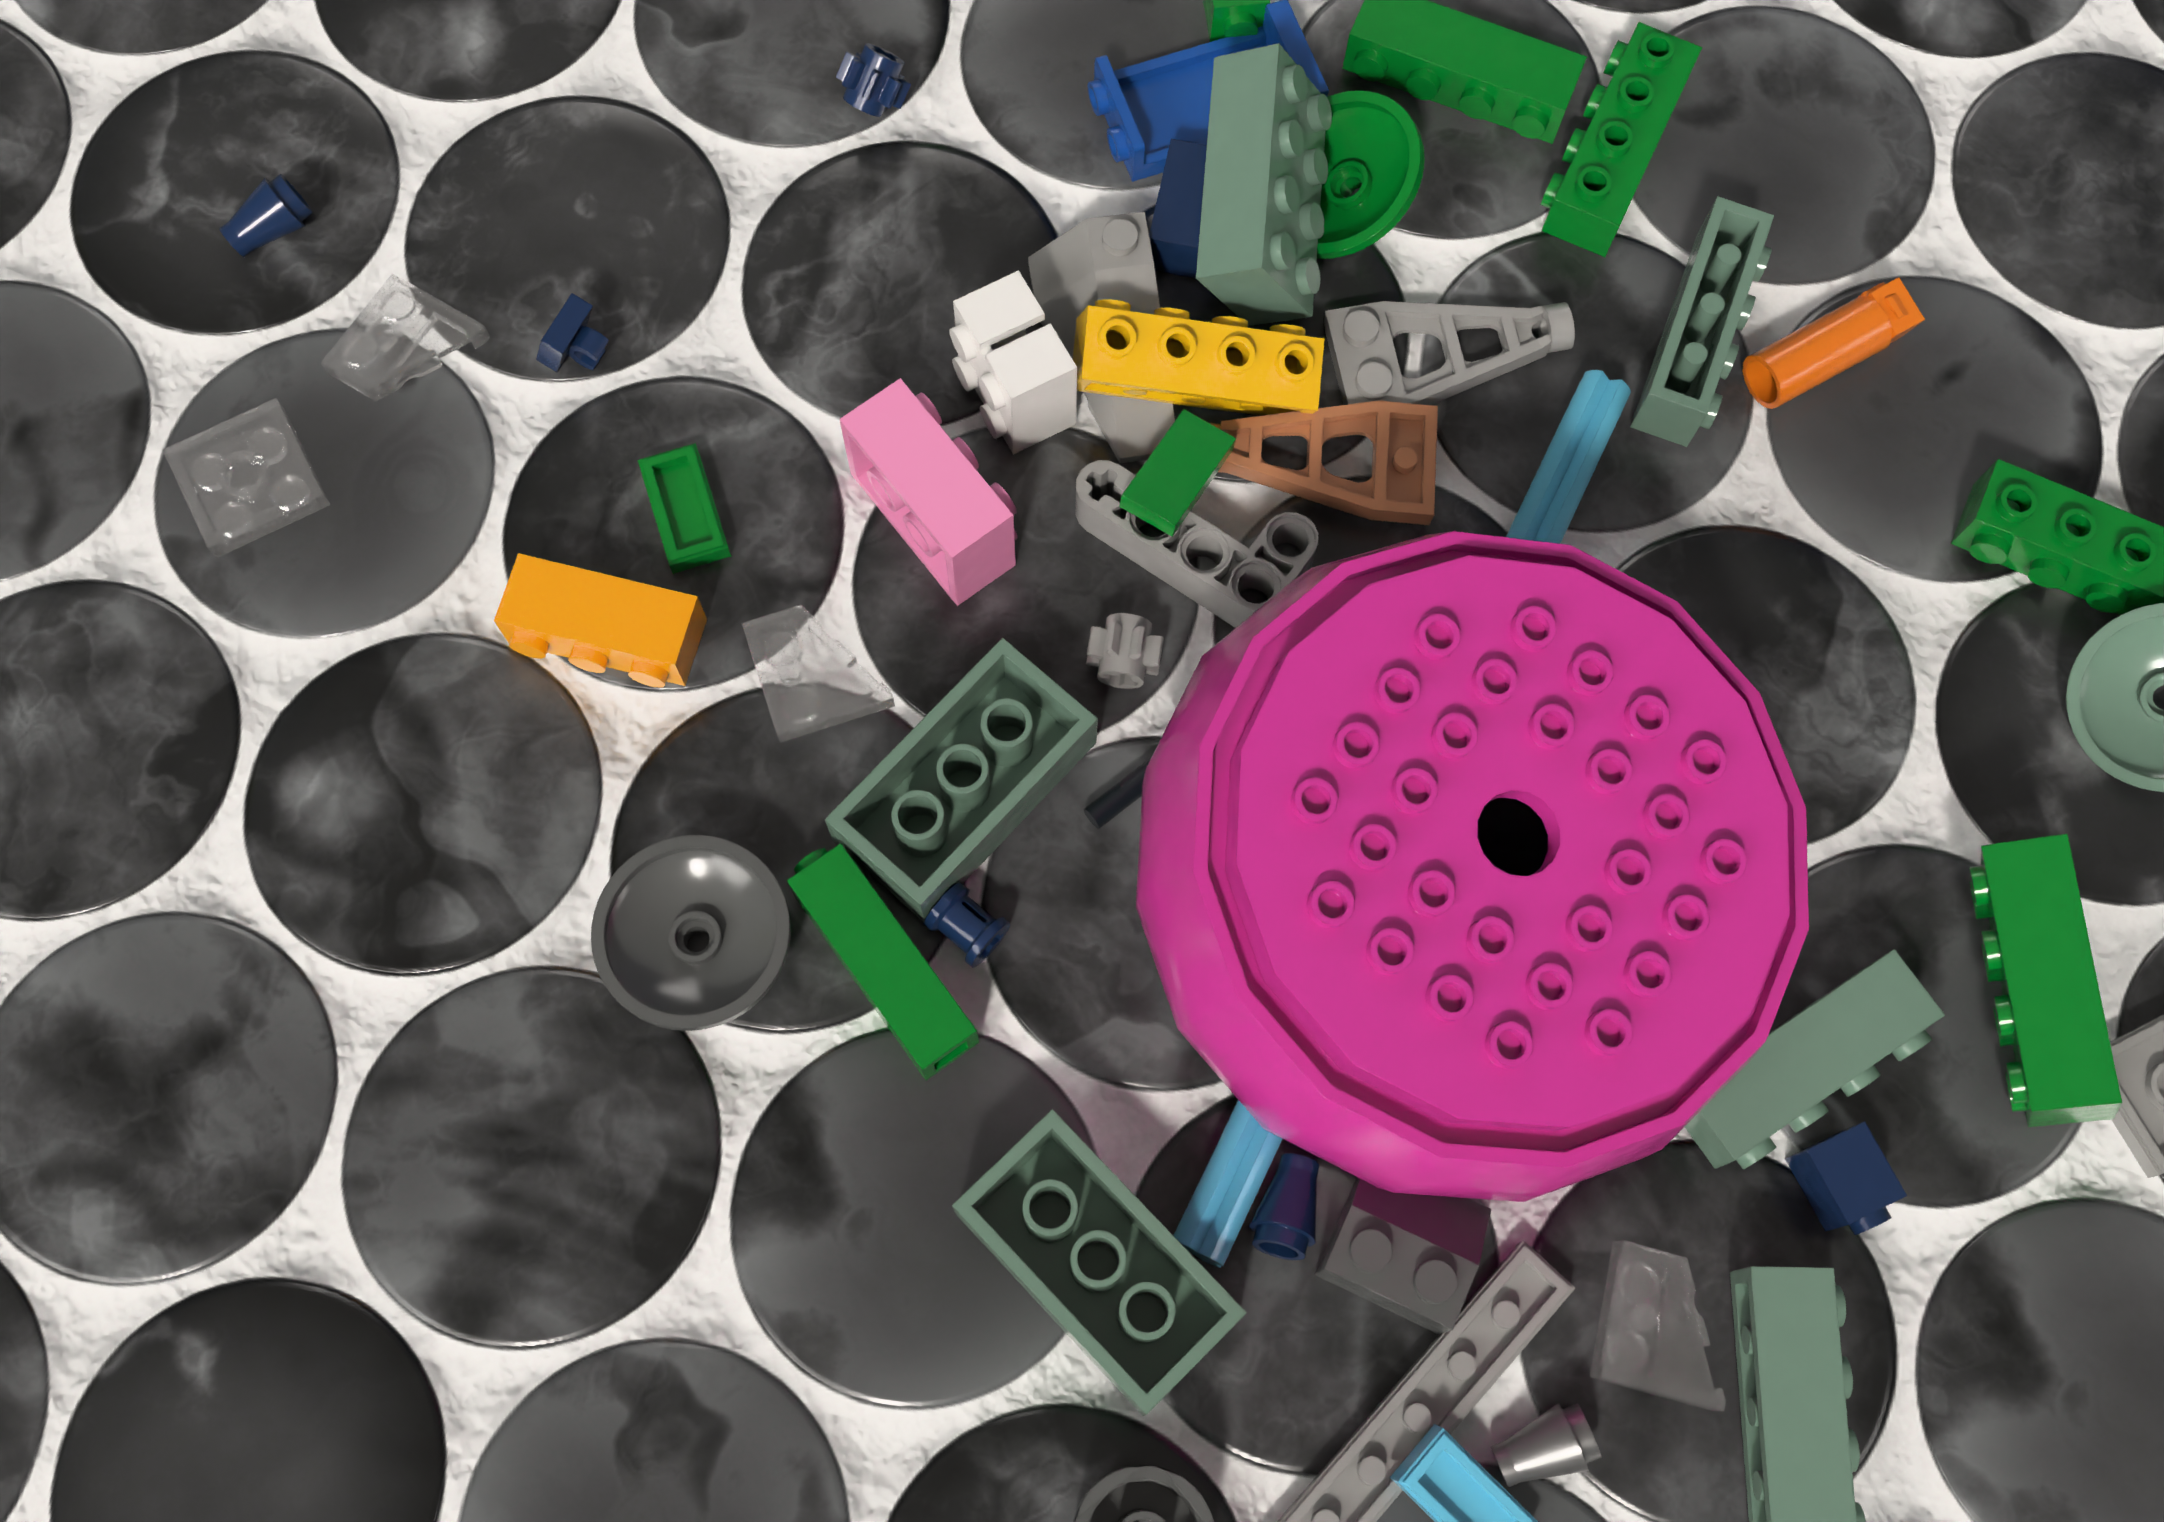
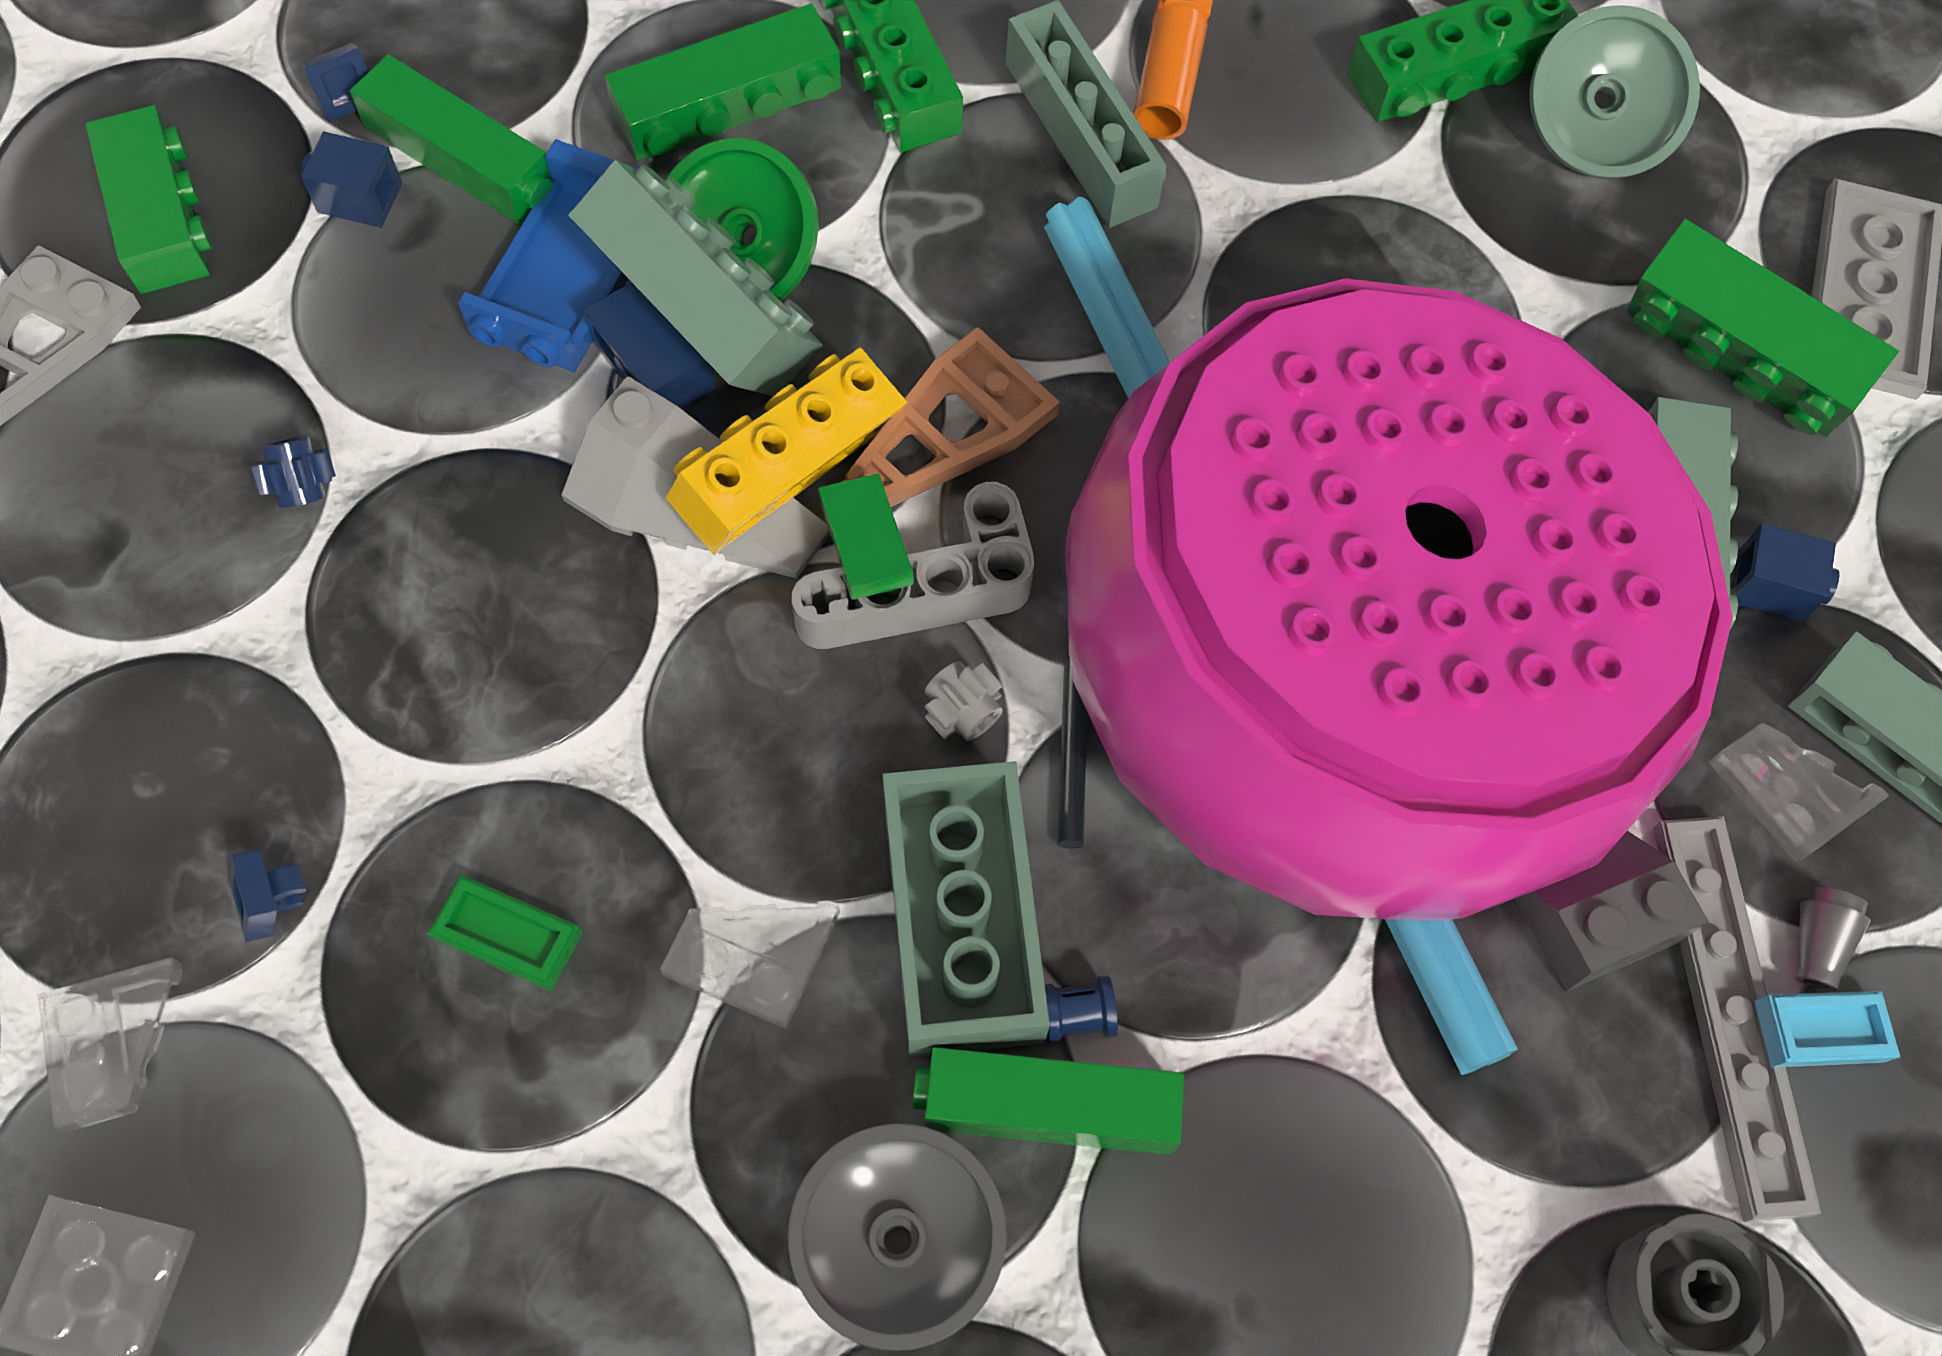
camera: 50 degrees left, 5 degrees down
light orange brick [494,553,707,688] -> none
bright pink brick [839,378,1018,606] -> none
white piece [949,270,1077,455] -> none
sand green brick [952,1109,1247,1416] -> none
dark blue cone [1249,1153,1320,1260] -> none
light grey plate [1323,301,1575,405] -> none

